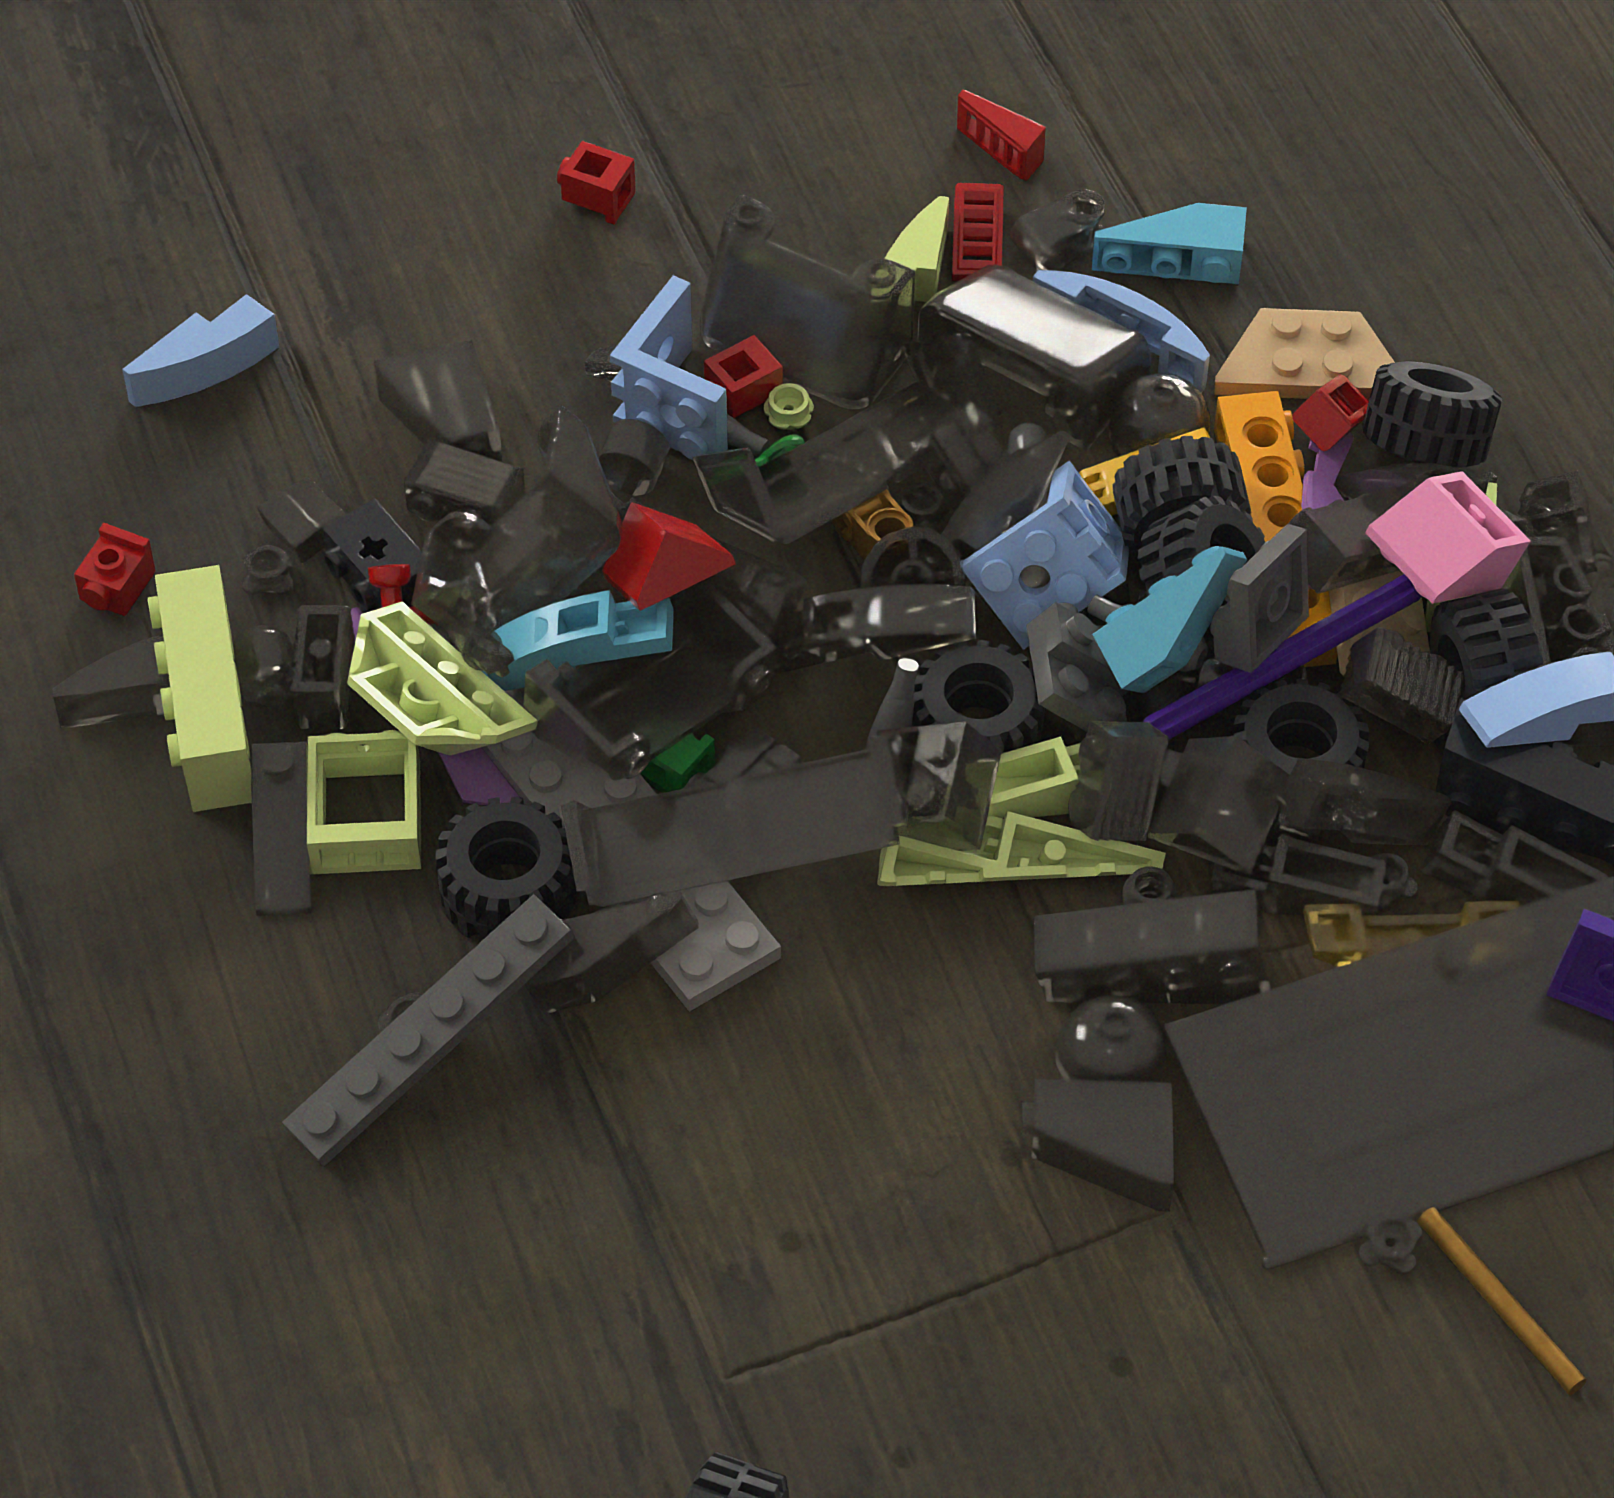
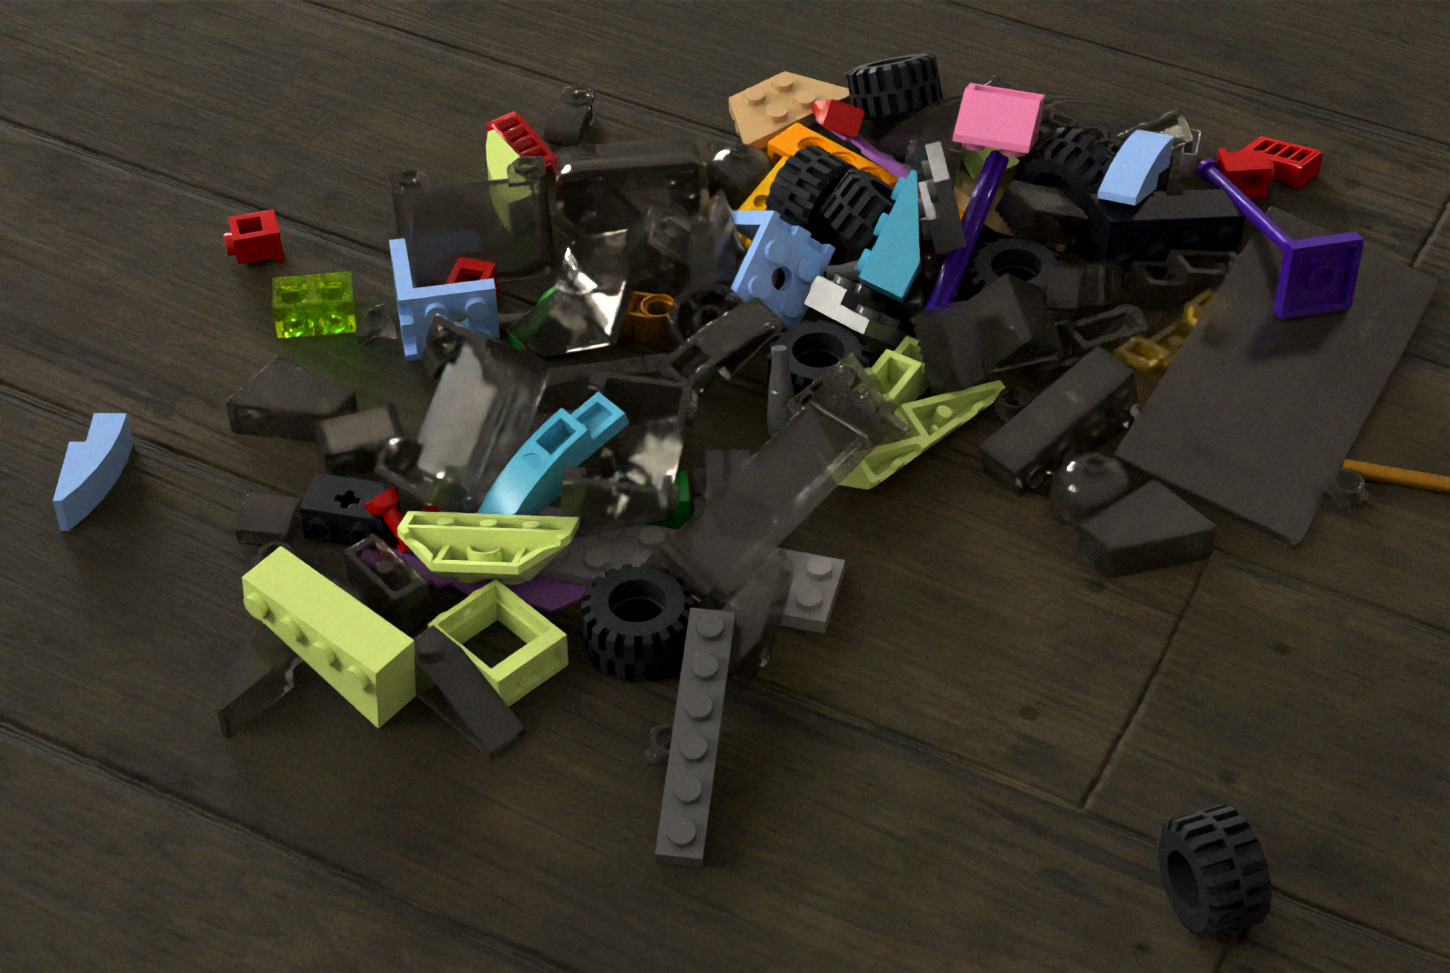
camera: 40 degrees left, 10 degrees down
red brick [74,523,156,616] -> none
clear smoke axle [448,619,515,678] -> none
red slope [602,502,736,611] -> none
yellowish green plate [764,383,814,430] -> none
red slope [957,89,1046,181] -> none
light blue slope [1031,270,1210,394] -> none
medium azure slope [1092,203,1247,284] -> none
none -> clear neon green brick [273,271,357,338]

